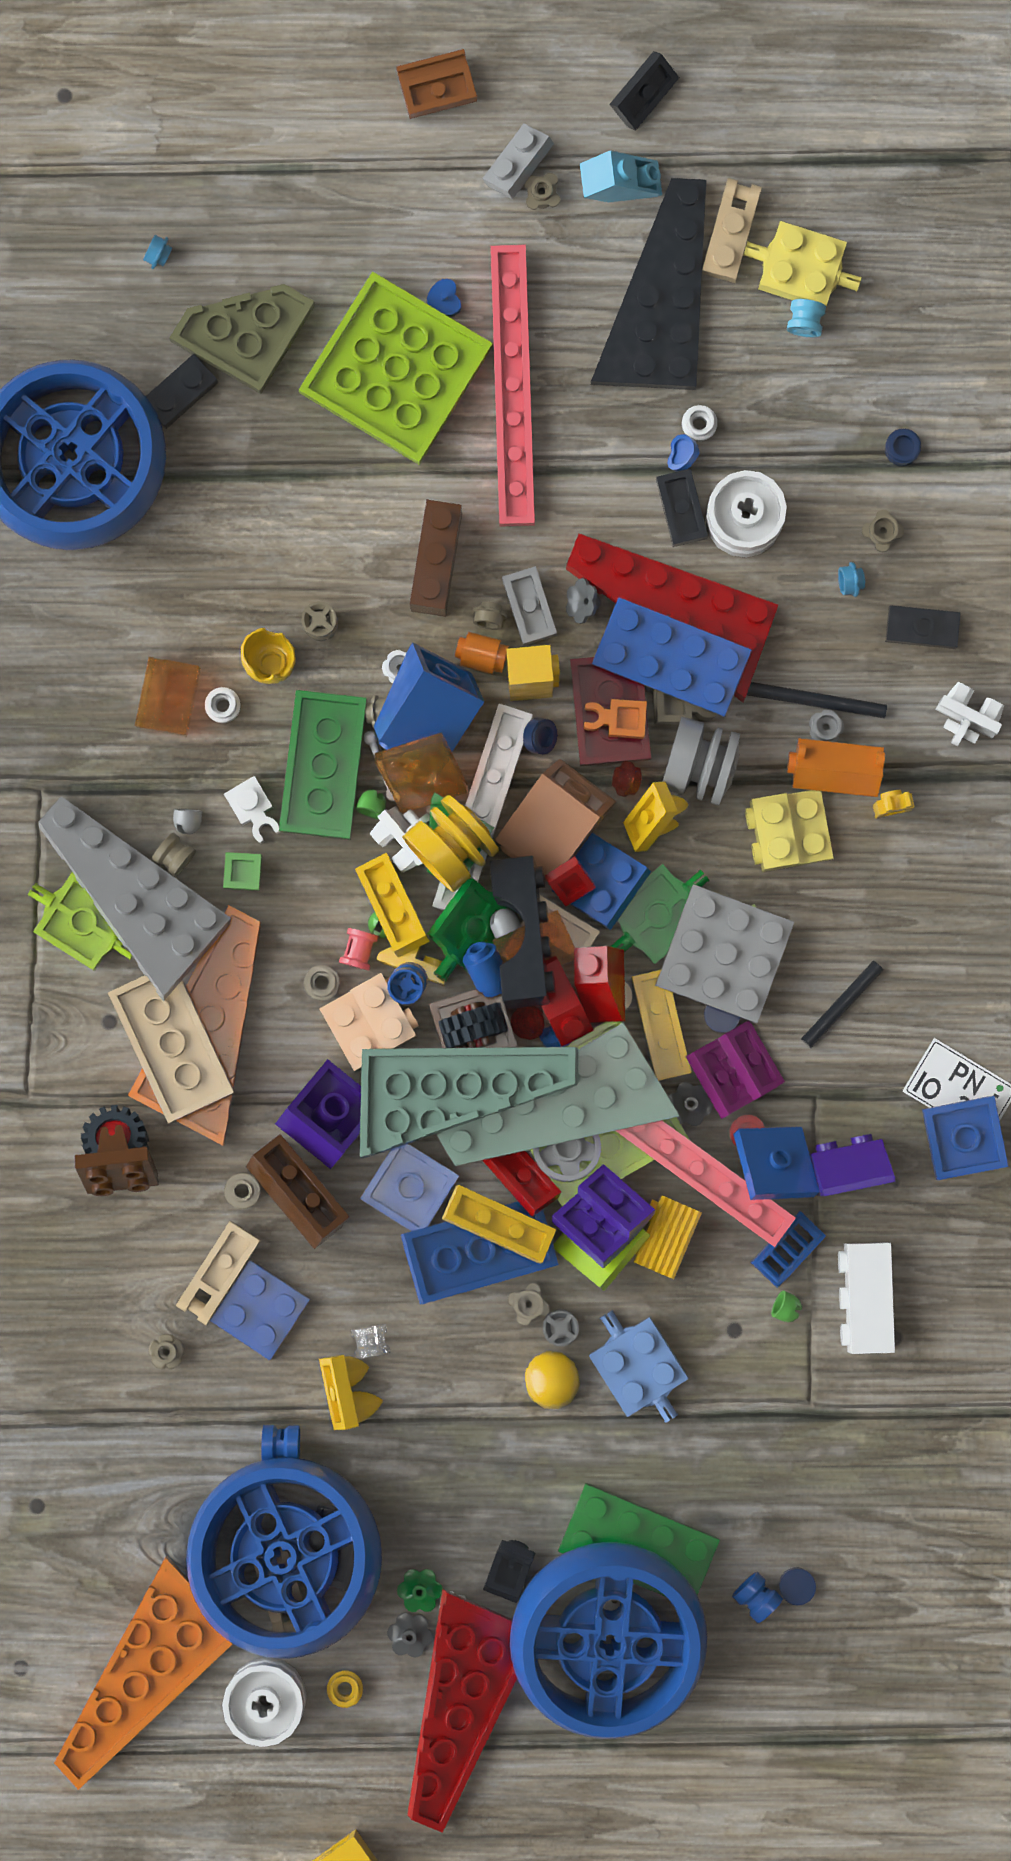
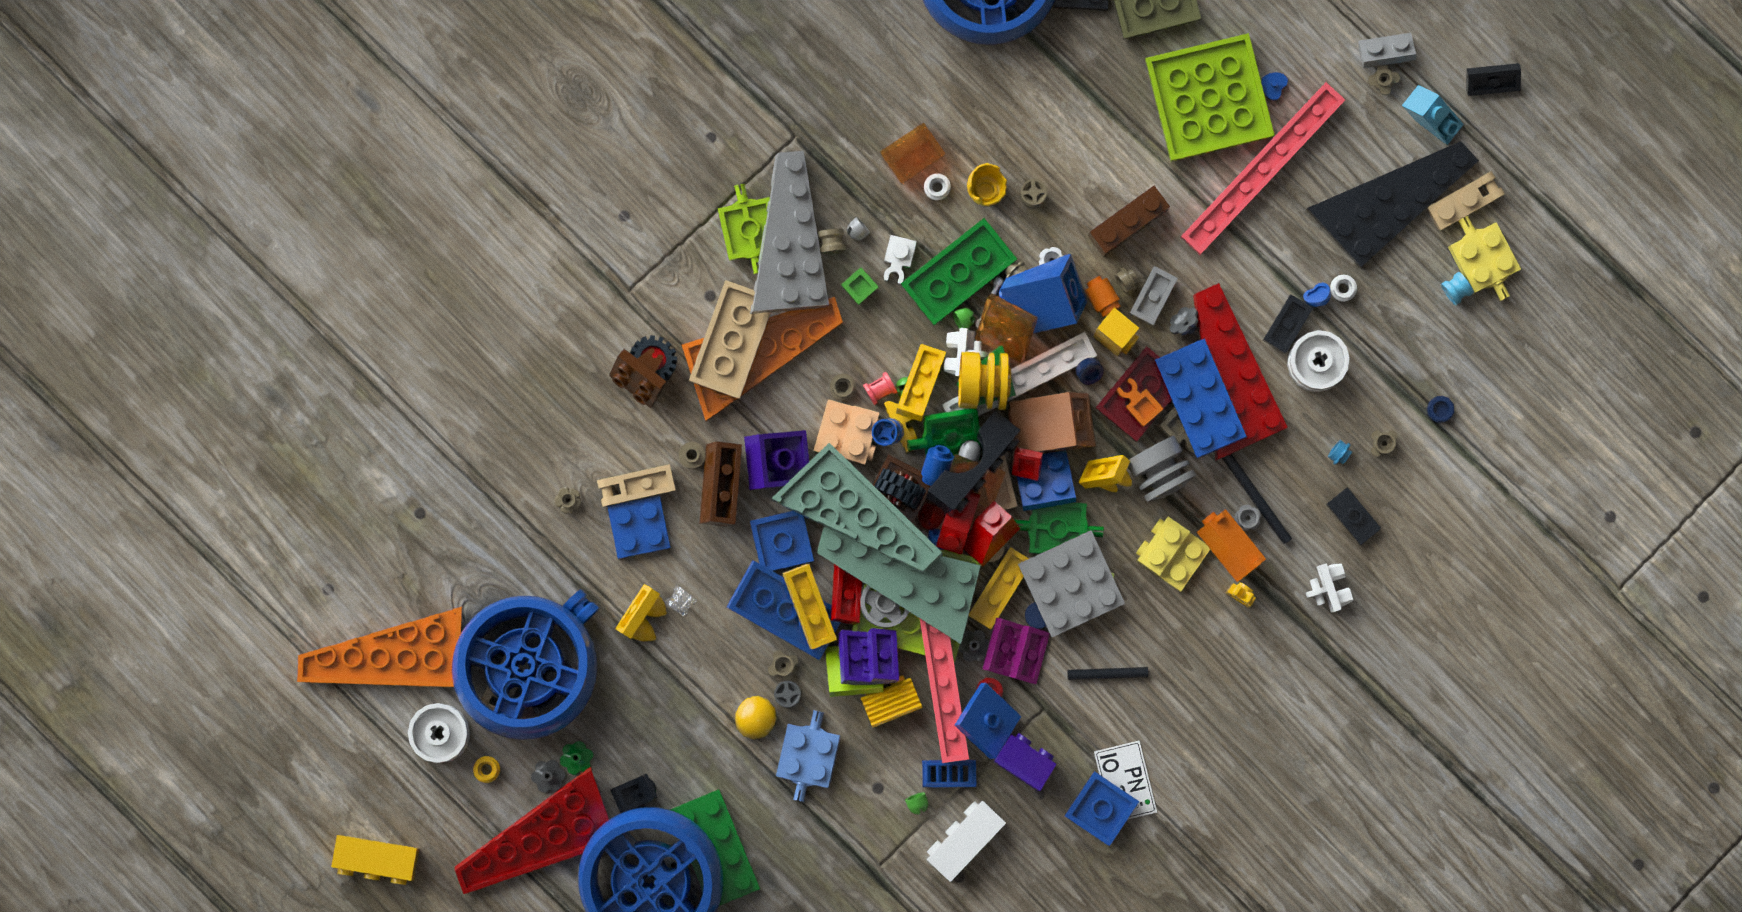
camera: 40 degrees right, 0 degrees up
clear red plate [612,761,642,797] -> none

